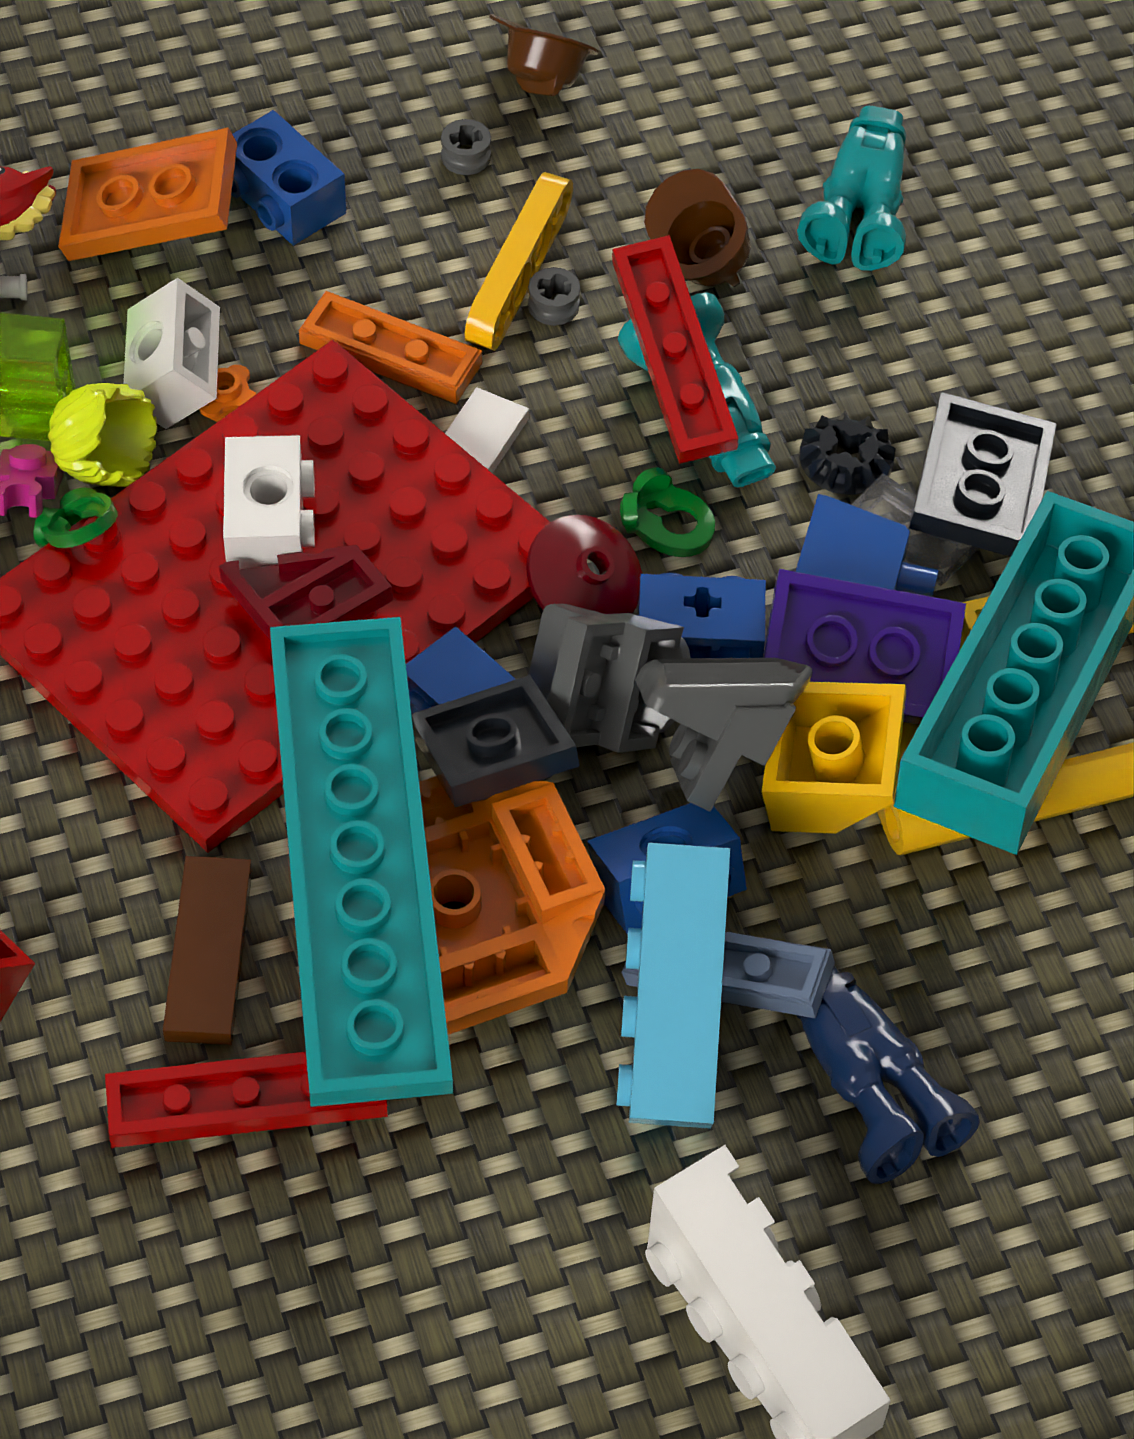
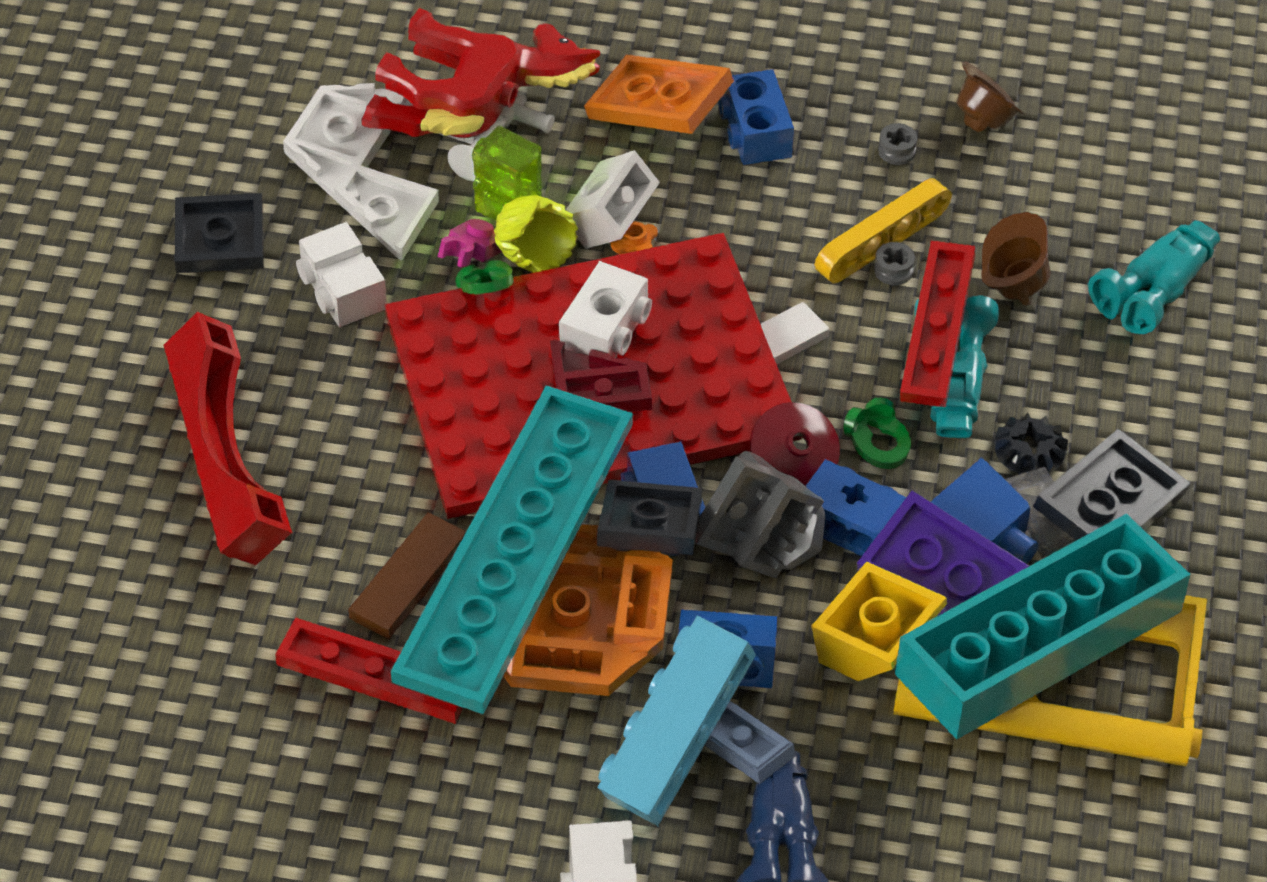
camera: 30 degrees right, 5 degrees down
orange tile [299,291,482,404] -> none
dark grey piece [635,658,813,812] -> none

